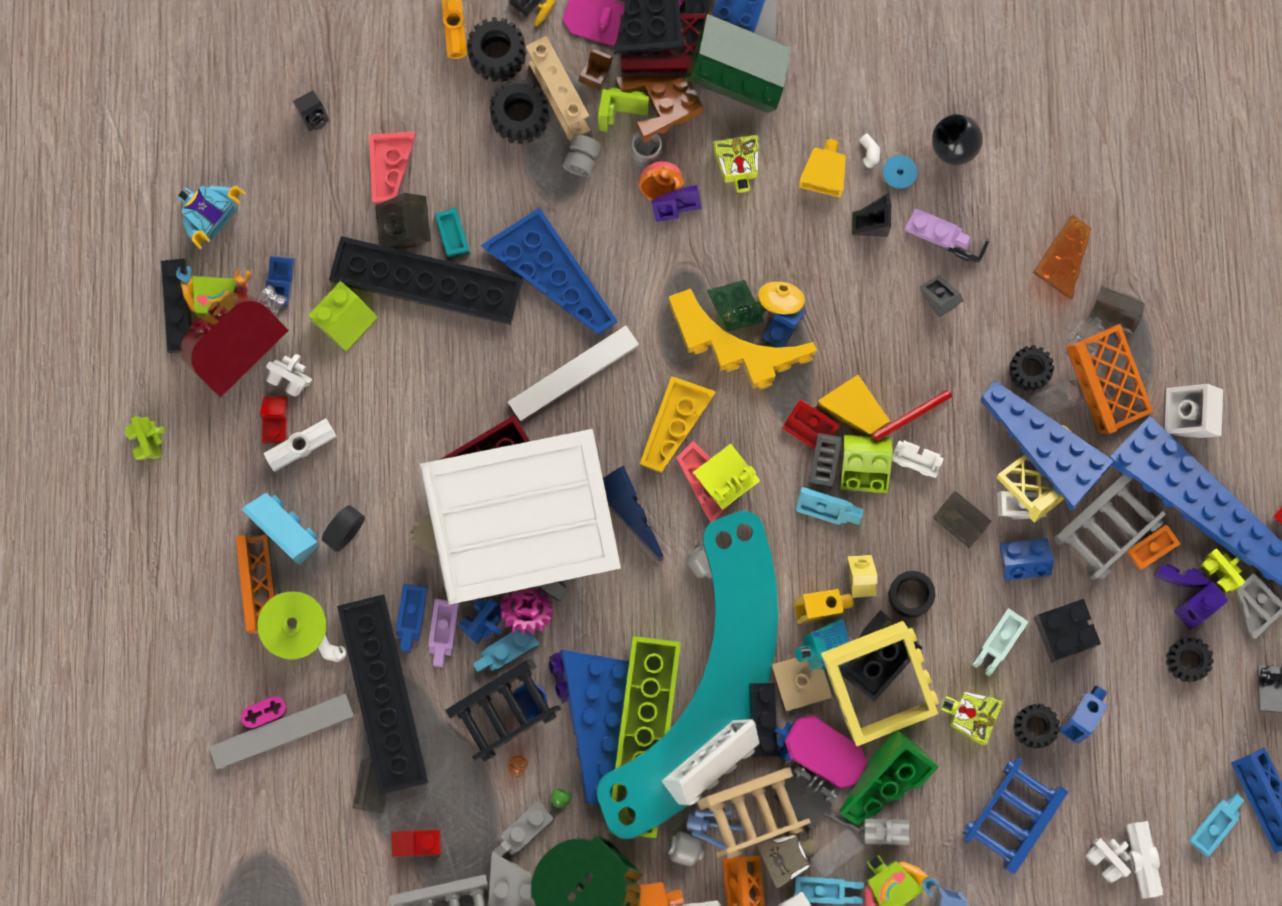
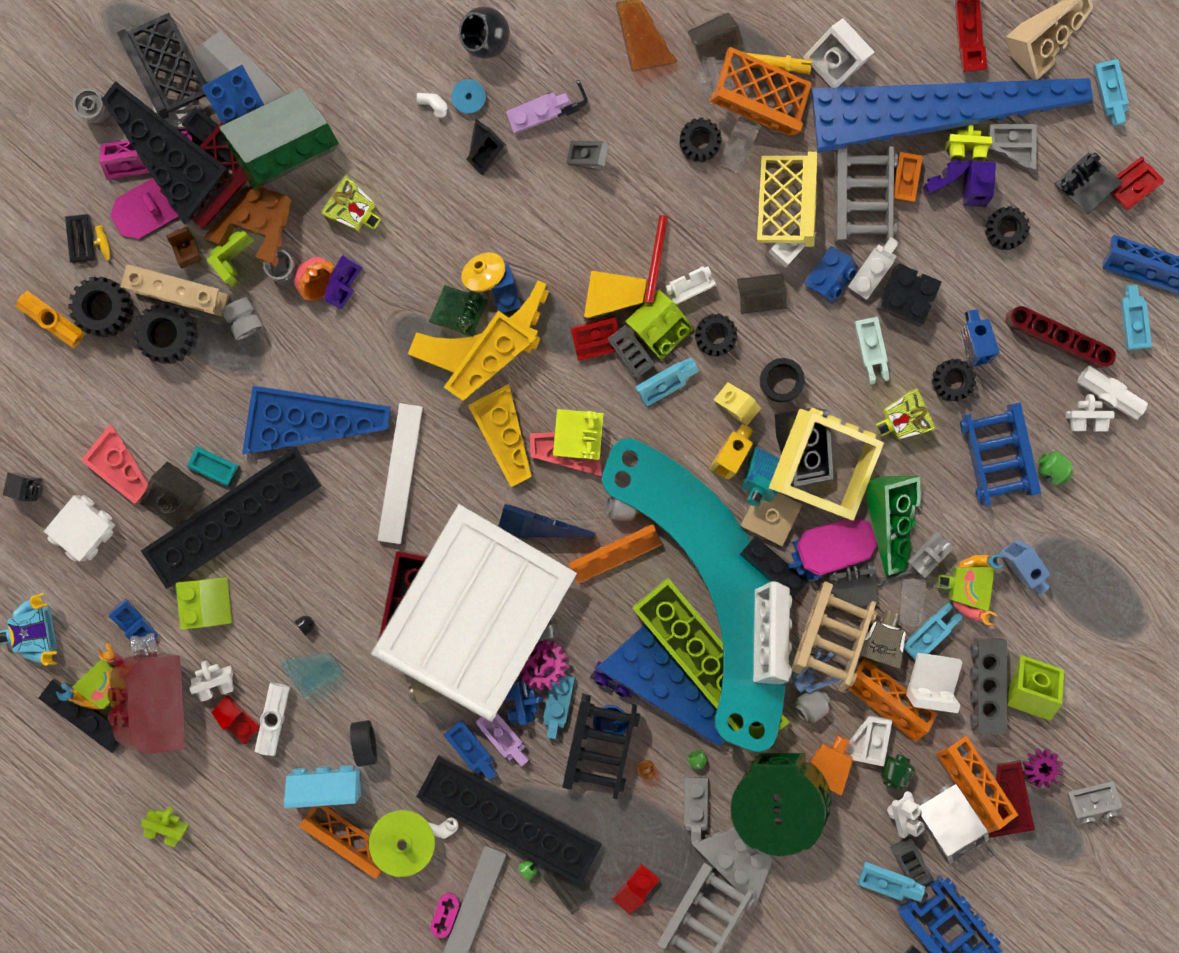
camera: 50 degrees left, 10 degrees up
yellow torso [798,139,846,198] -> none
wing [980,381,1113,511] -> none
none -> white brick [44,495,115,562]
none -> clear light blue wing [279,653,344,698]
none -> black hinge [294,616,315,636]
none -> yellow wing [444,311,537,401]
none -> bright green hinge [517,861,537,881]
none -> orange fence [568,524,662,584]
none -> black tyre [695,313,738,357]
none -> yellow pin [741,52,812,75]
none -> white hinge [848,237,898,299]
none -> dark red beam [1005,306,1116,368]
none -> bright green head [1037,451,1073,485]

